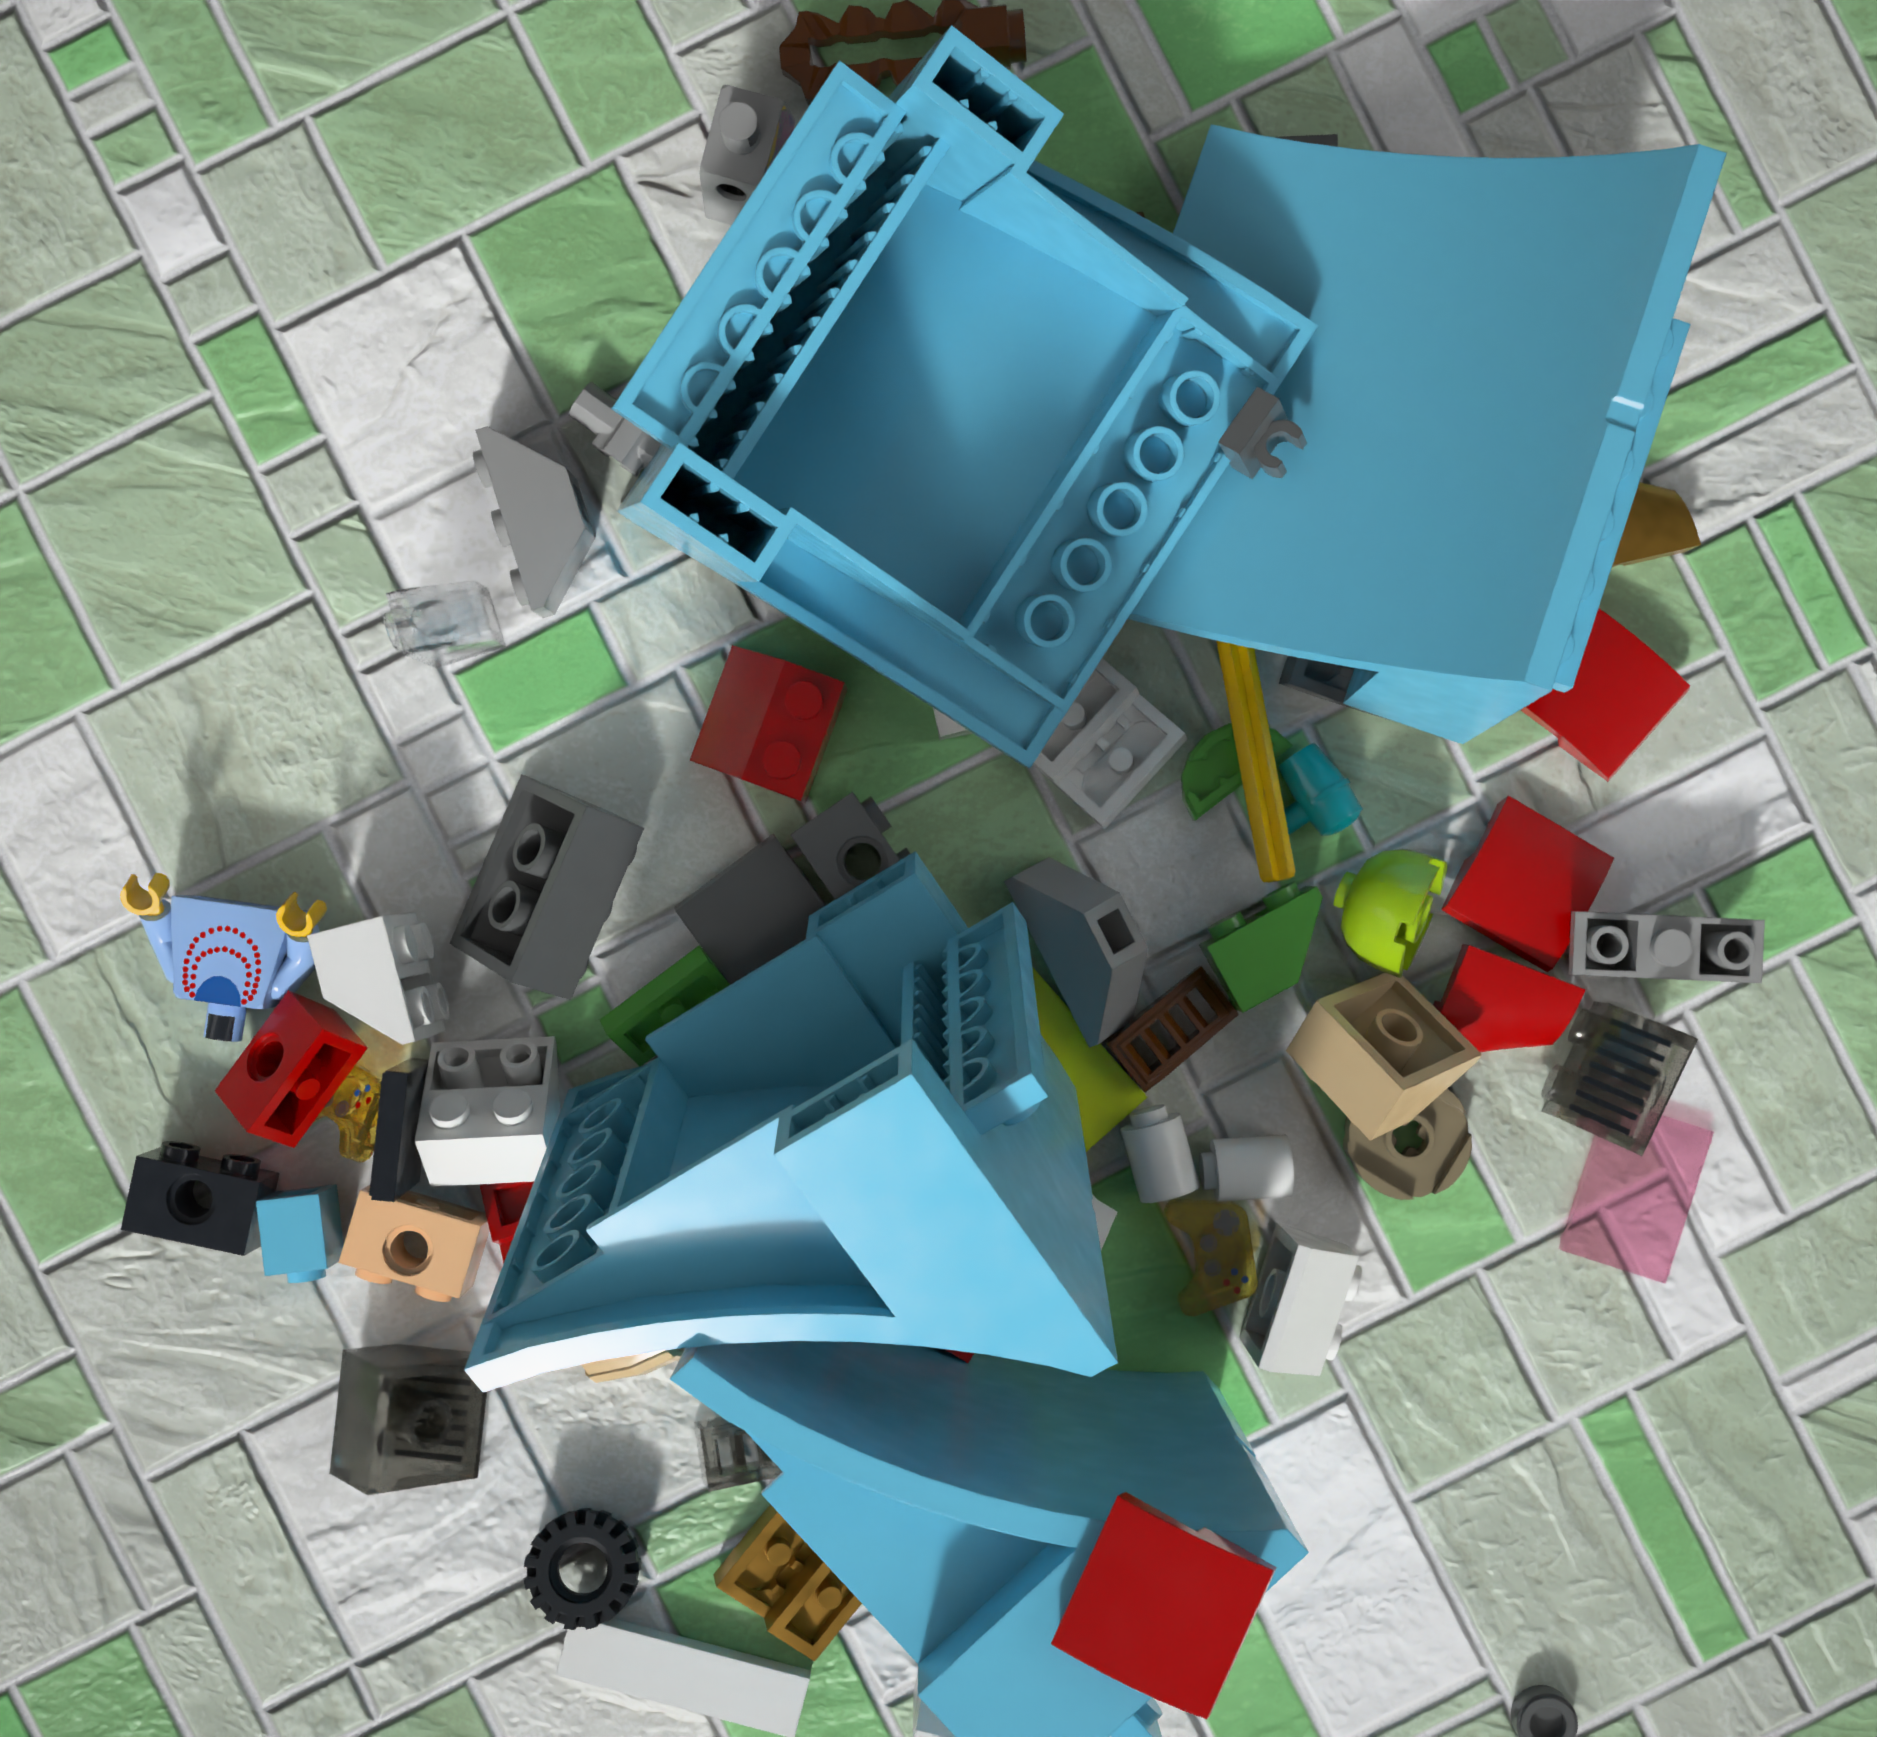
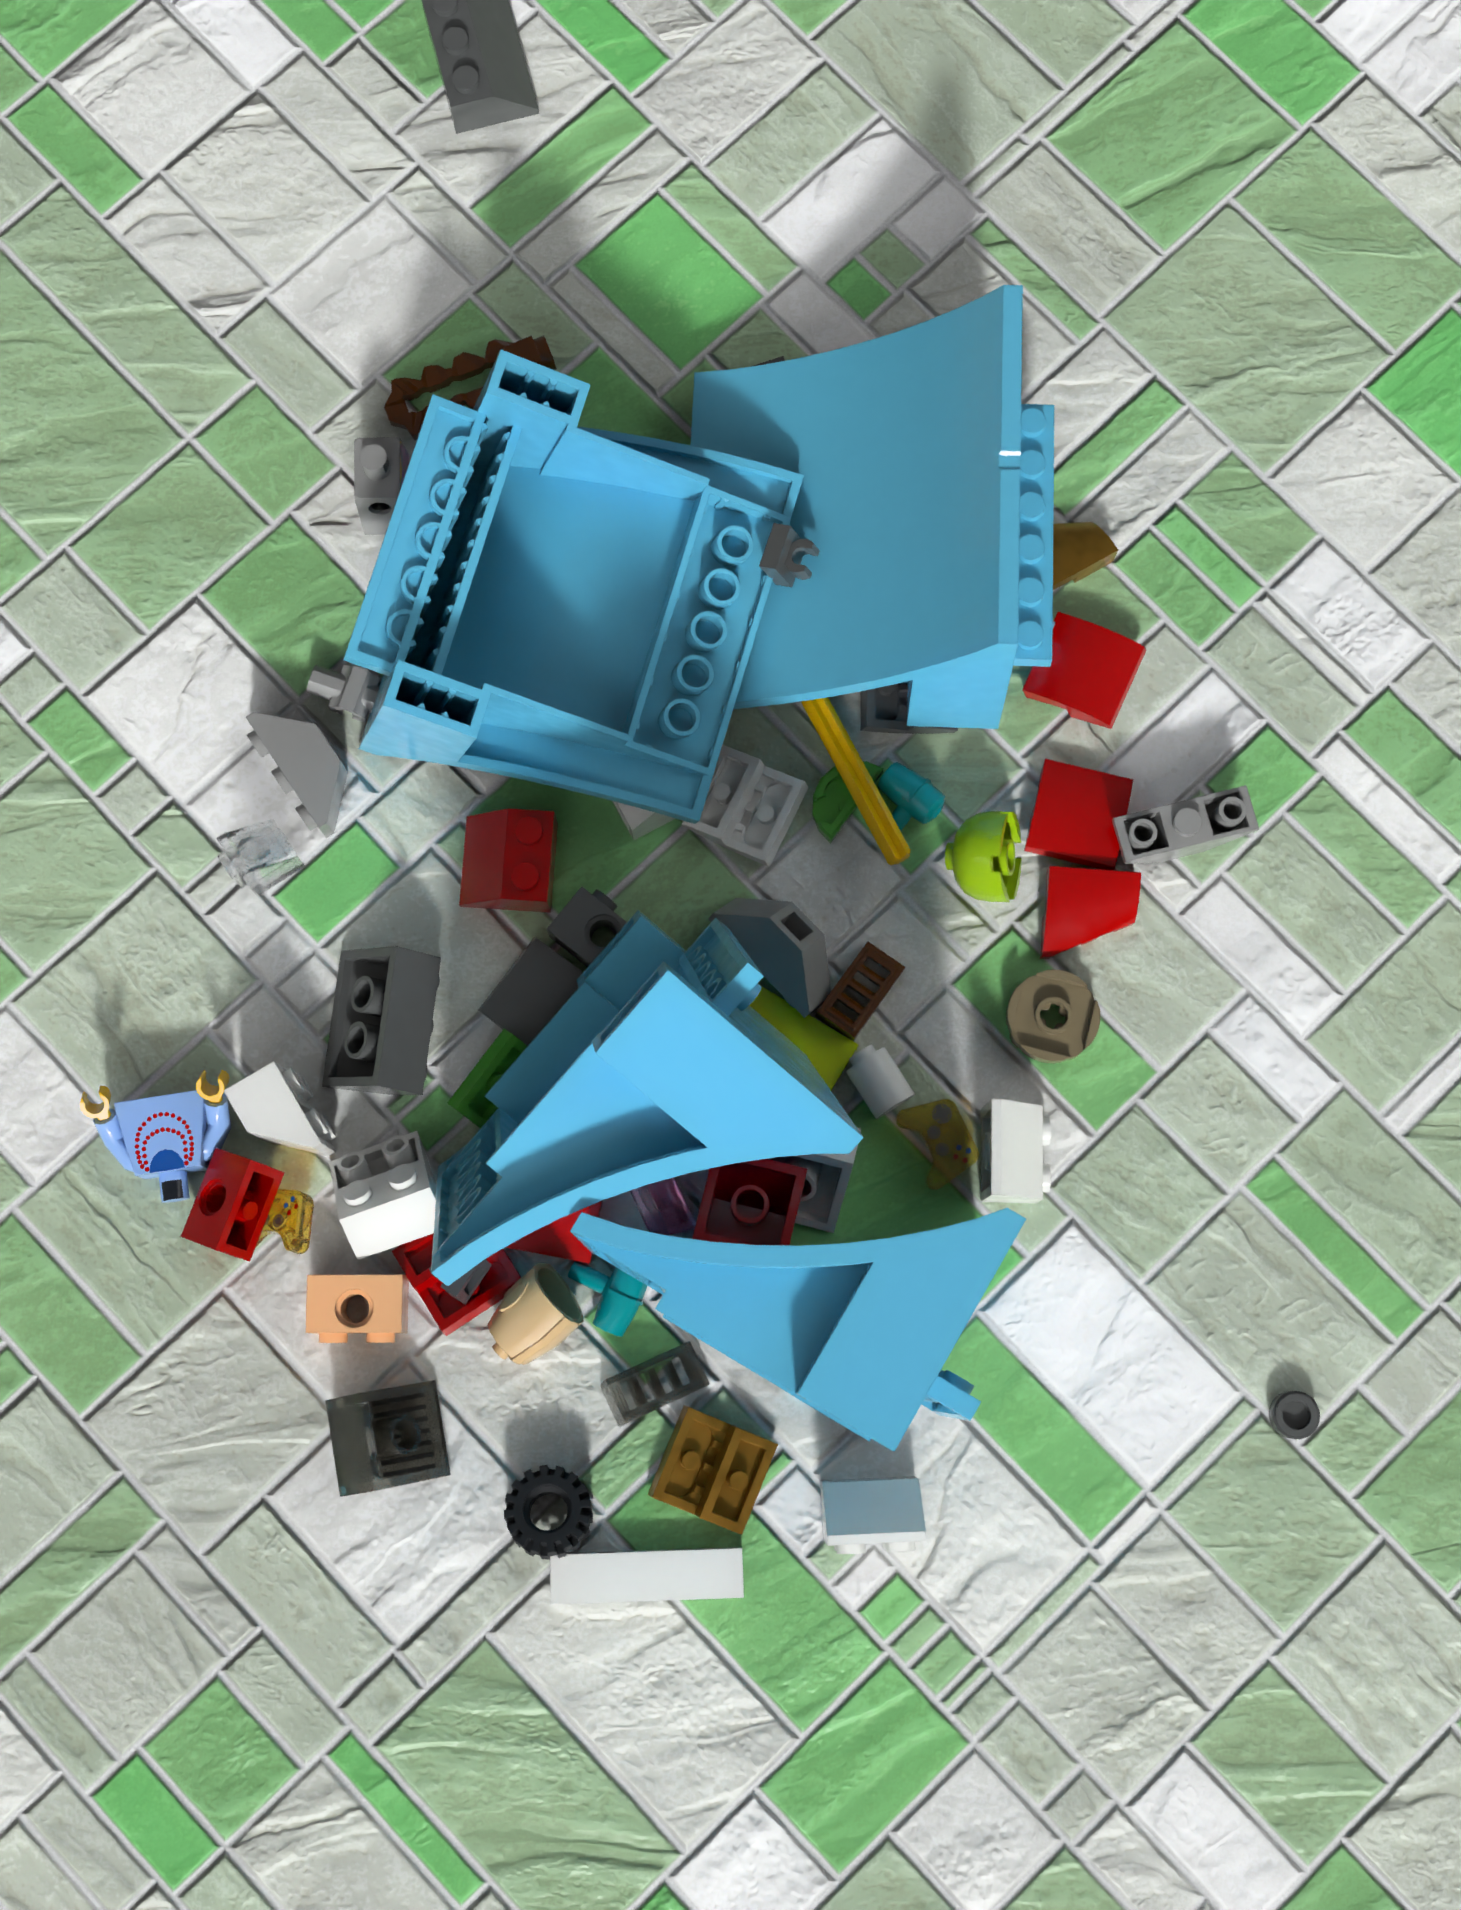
camera: 20 degrees left, 10 degrees down
black brick [121,1141,280,1256] -> none
medium azure brick [256,1184,344,1283] -> none
black tile [369,1058,429,1202] -> none
red slope [1051,1491,1277,1720] -> none
bright green slope [1199,881,1323,1013] -> none
white brick [1199,1134,1294,1202] -> none
tan slope [1286,973,1482,1141] -> none
clear smoke slope [1541,1001,1698,1156] -> none
clear pink piece [1558,1098,1714,1284] -> none

